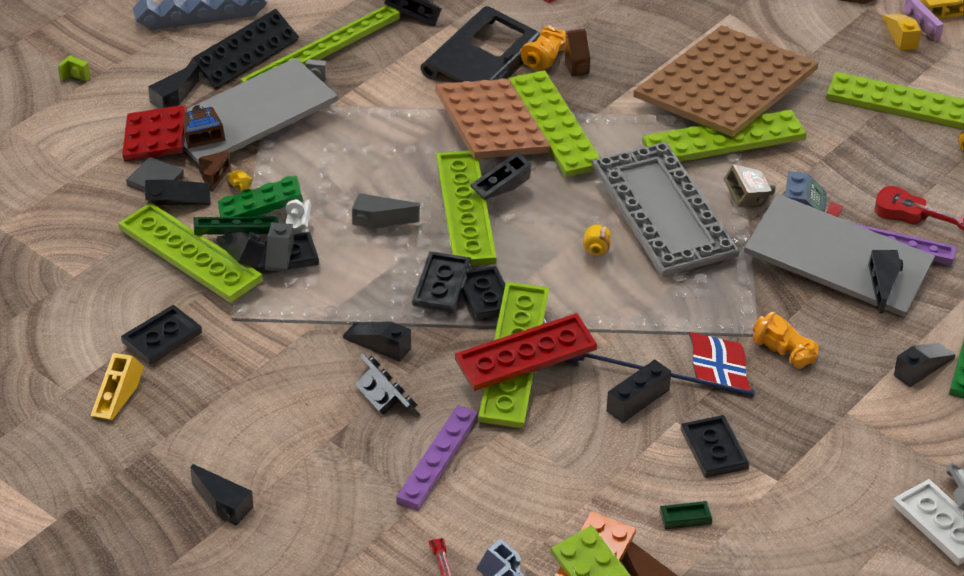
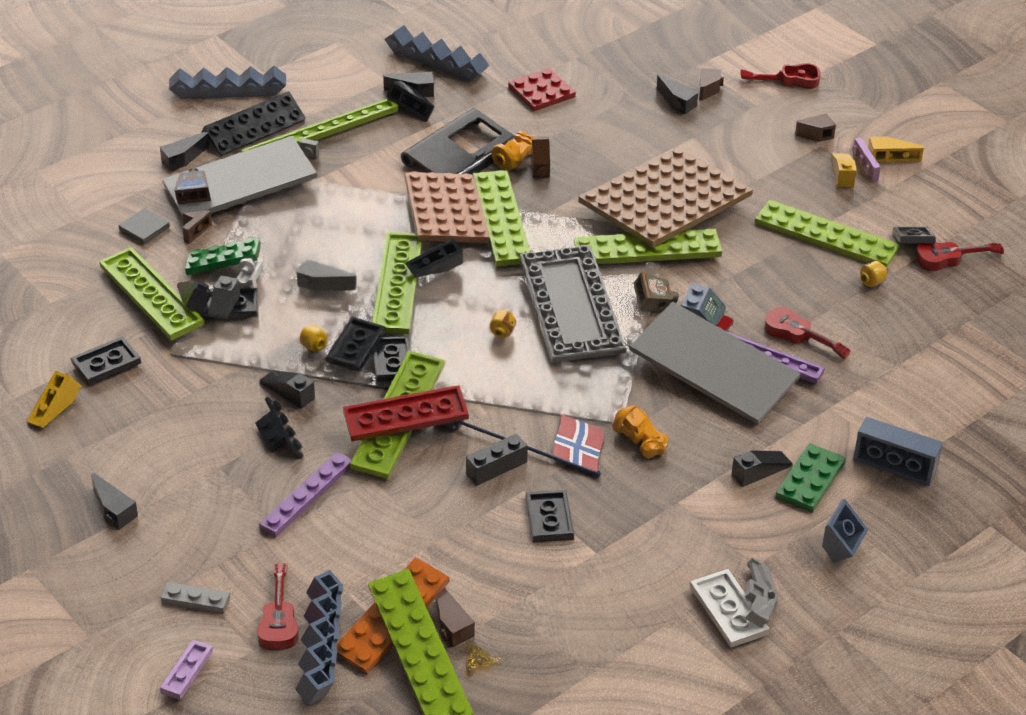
camera: 10 degrees right, 0 degrees up
lime bracket [58,55,91,82] -> none
red plate [122,105,187,161] -> none
black slope [145,179,210,206] -> none
dark green tile [193,216,279,235] -> none
yellow hinge [226,170,252,191] -> none
dark green tile [660,501,713,529] -> none
black slope [868,250,903,313] -> none
none -> yellow head [299,325,328,353]

